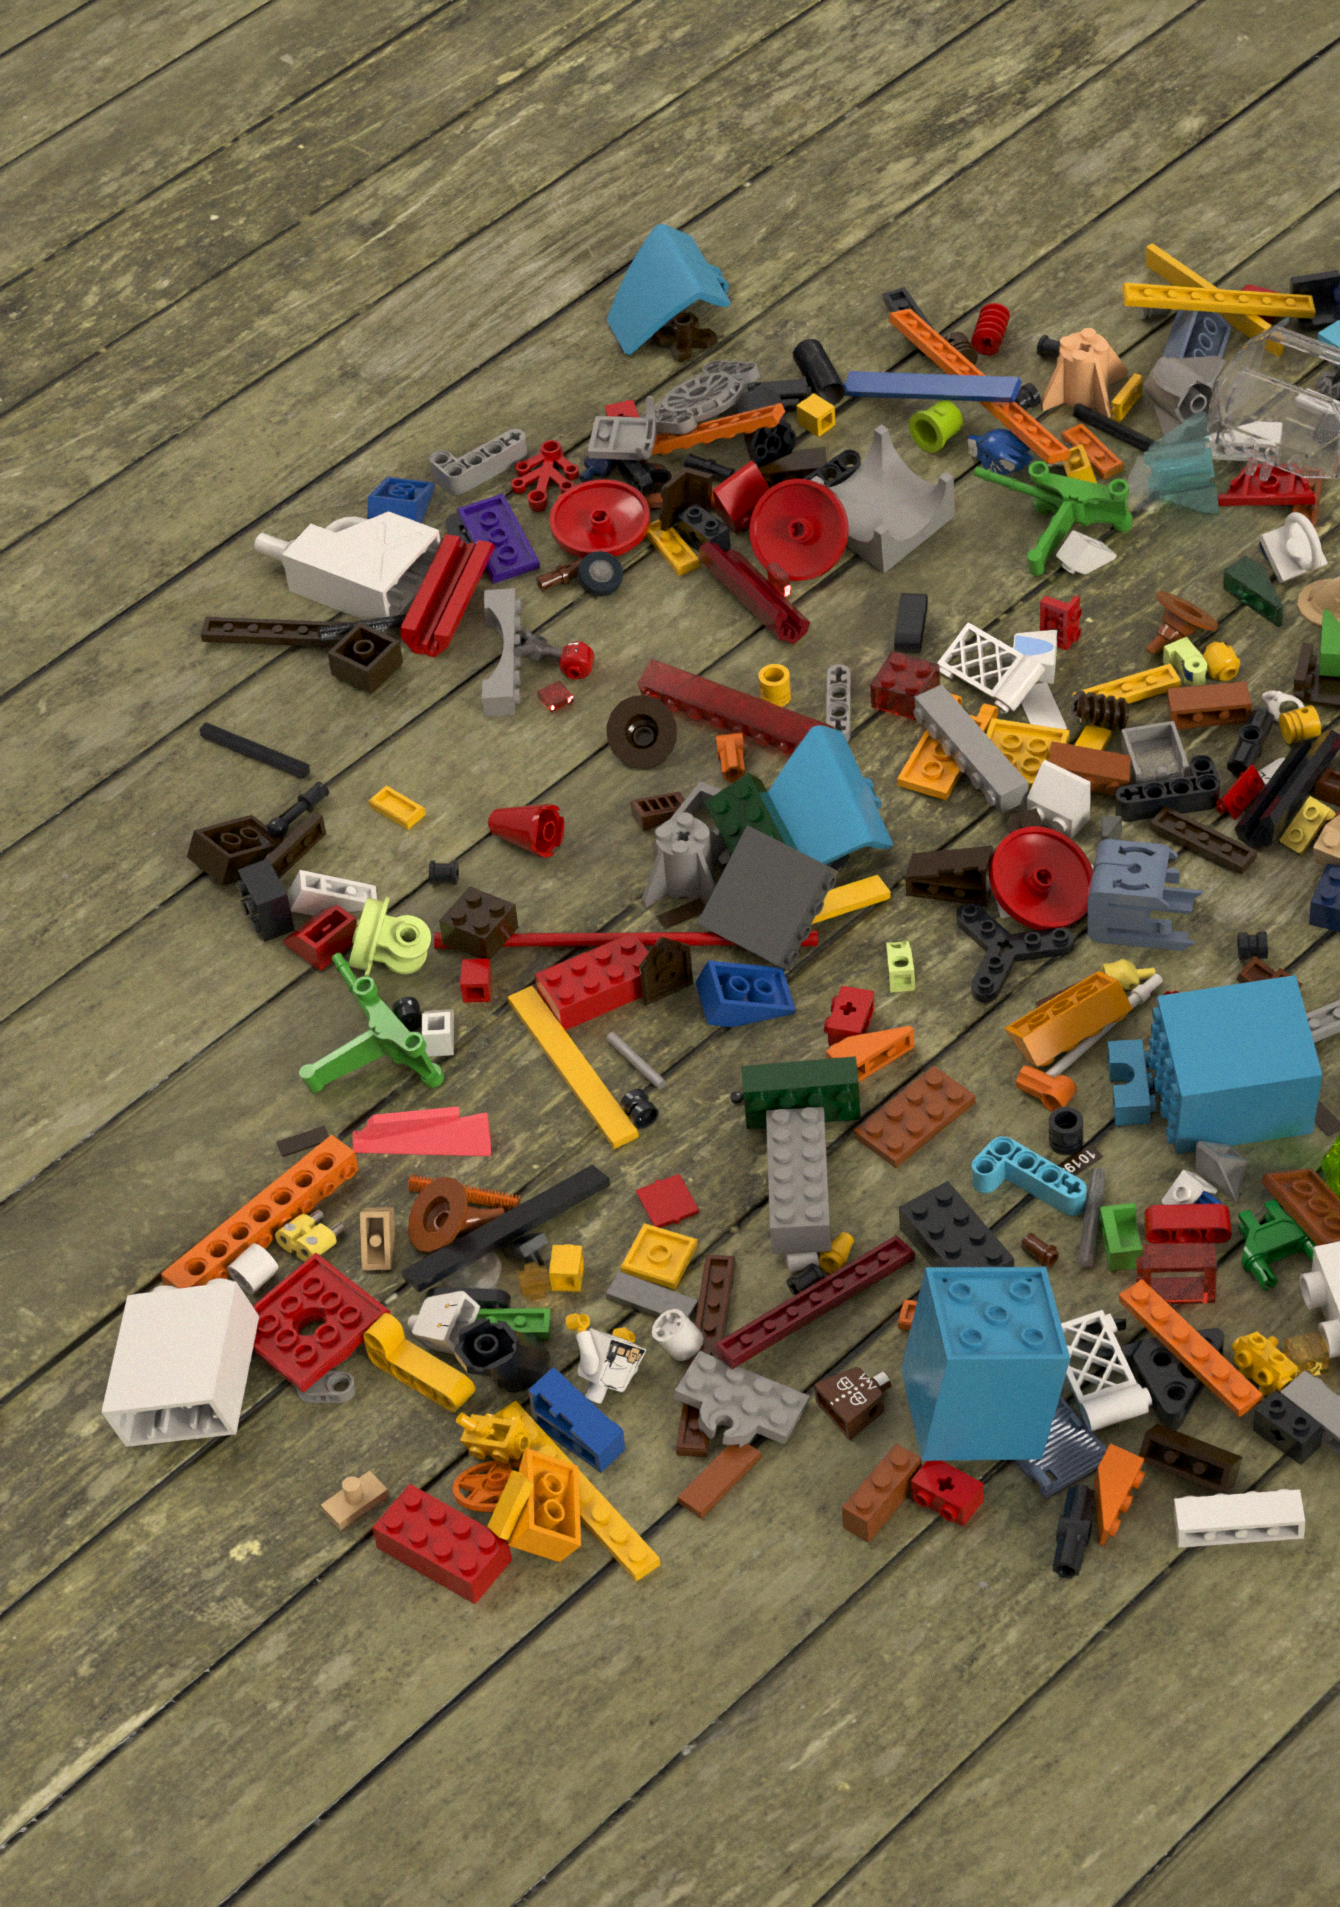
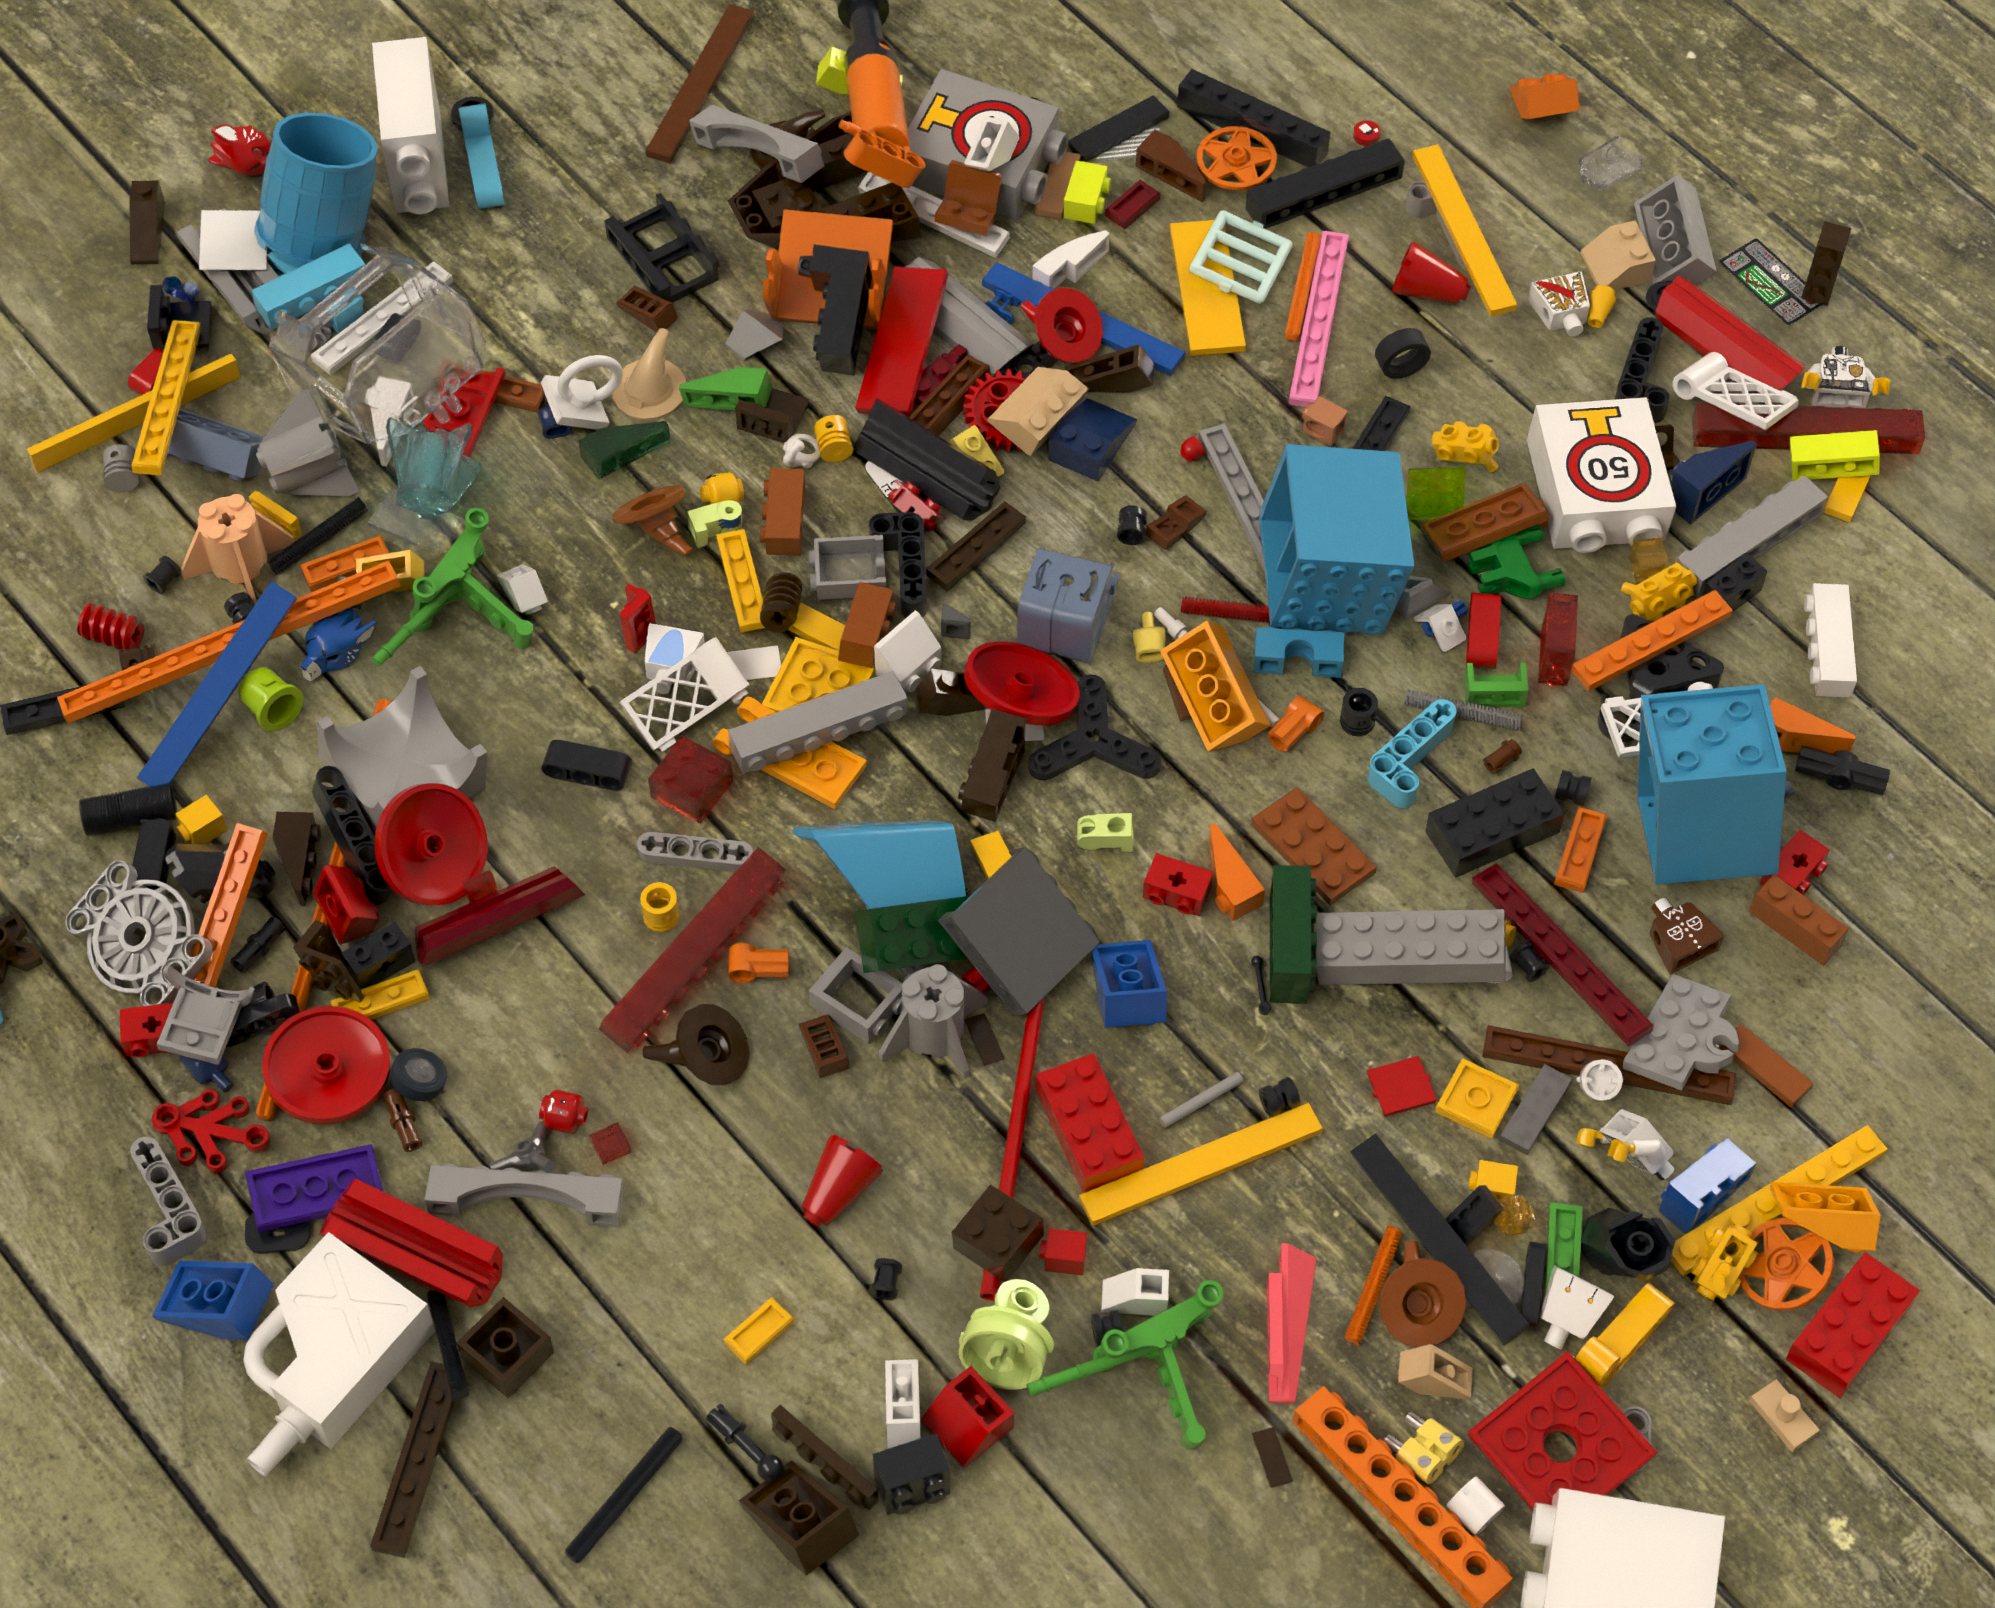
camera: 90 degrees left, 10 degrees up
yellow tile [487,1470,534,1540] -> none
dark brown tile [639,937,694,1006] -> none
dark brown sticker [1057,1144,1103,1175] -> none
dark brown brick [1139,1424,1243,1494] -> none
black piece [1227,707,1274,777] -> none

